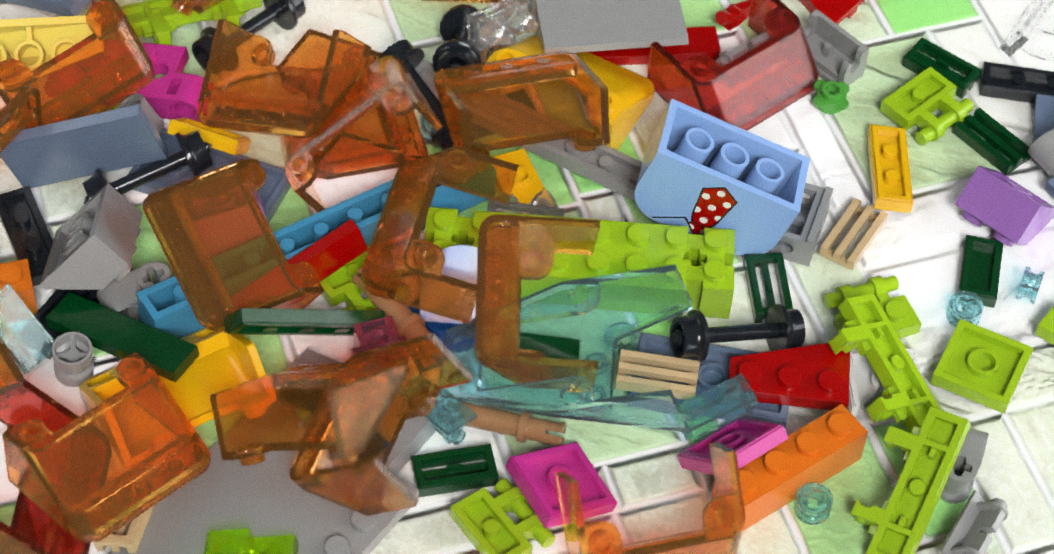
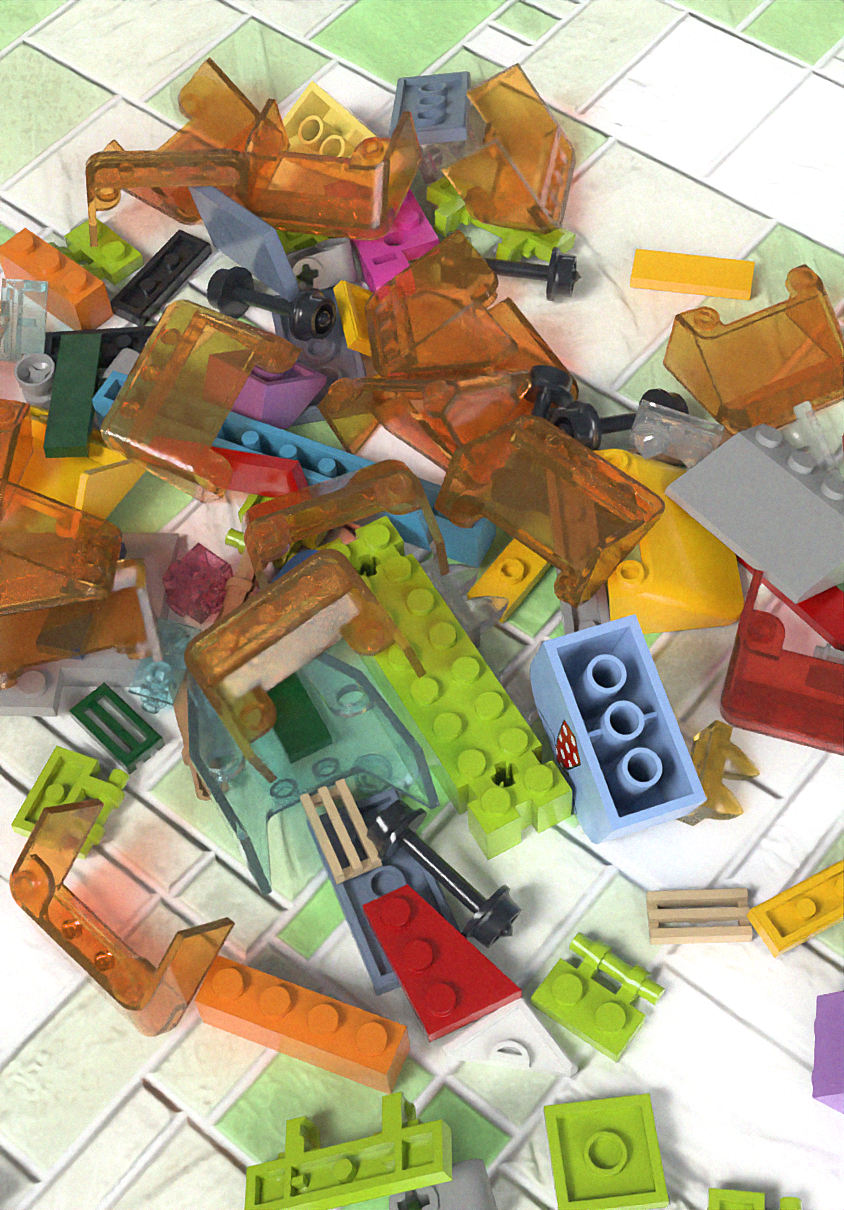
camera: 65 degrees right, 5 degrees up
light grey slope [40,183,142,290] -> none
dark green tile [223,308,386,336] -> none
dark pink tile [505,442,617,529] -> none
clear light blue hinge [670,373,758,441] -> none
dark pink tile [677,417,789,478] -> none
dark green tile [743,253,793,323] -> none
light grey hinge [769,183,834,267] -> none
clear light blue bush [794,483,833,525] -> none
lime hinge [828,293,941,433] -> none
clear light blue bush [946,291,984,328] -> none
dark green tile [956,235,1003,308] -> none
clear light blue bush [1015,266,1045,304] -> none

